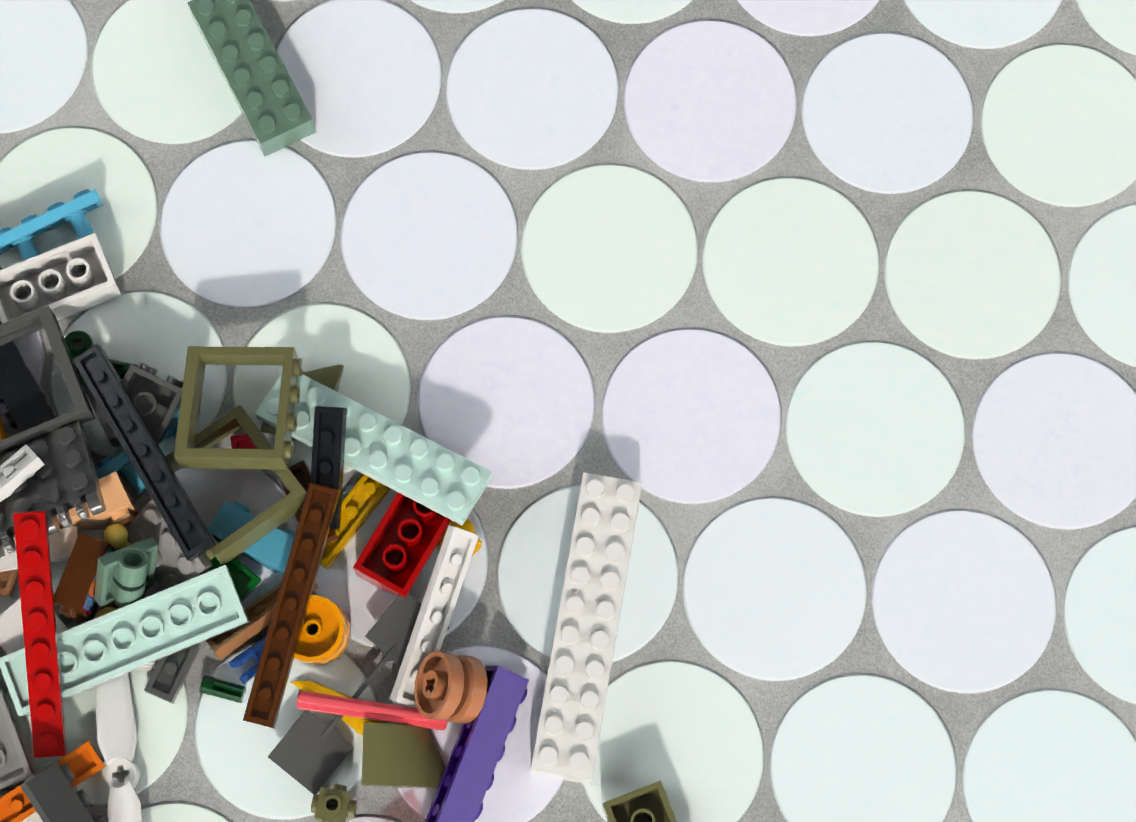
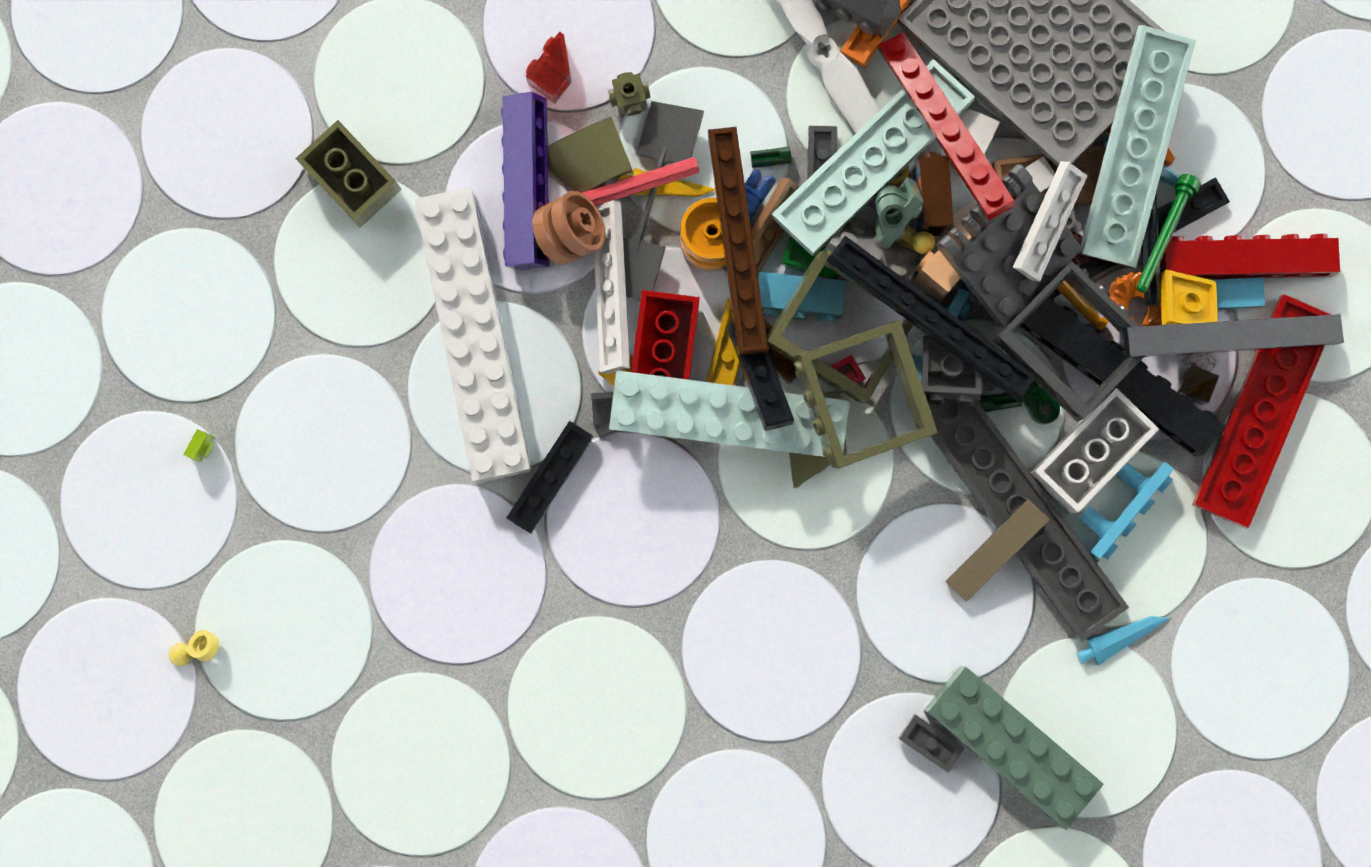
camera: 160 degrees right, 10 degrees up
none -> light yellow plate [169,630,219,666]
none -> lime plate [183,429,215,462]
none -> black plate [506,420,594,534]
none -> dark grey panel [590,392,613,426]
none -> dark grey plate [898,714,965,773]
none -> dark grey plate [907,399,1129,642]
none -> dark tan tile [945,498,1050,602]
none -> medium azure bar [1077,616,1171,665]

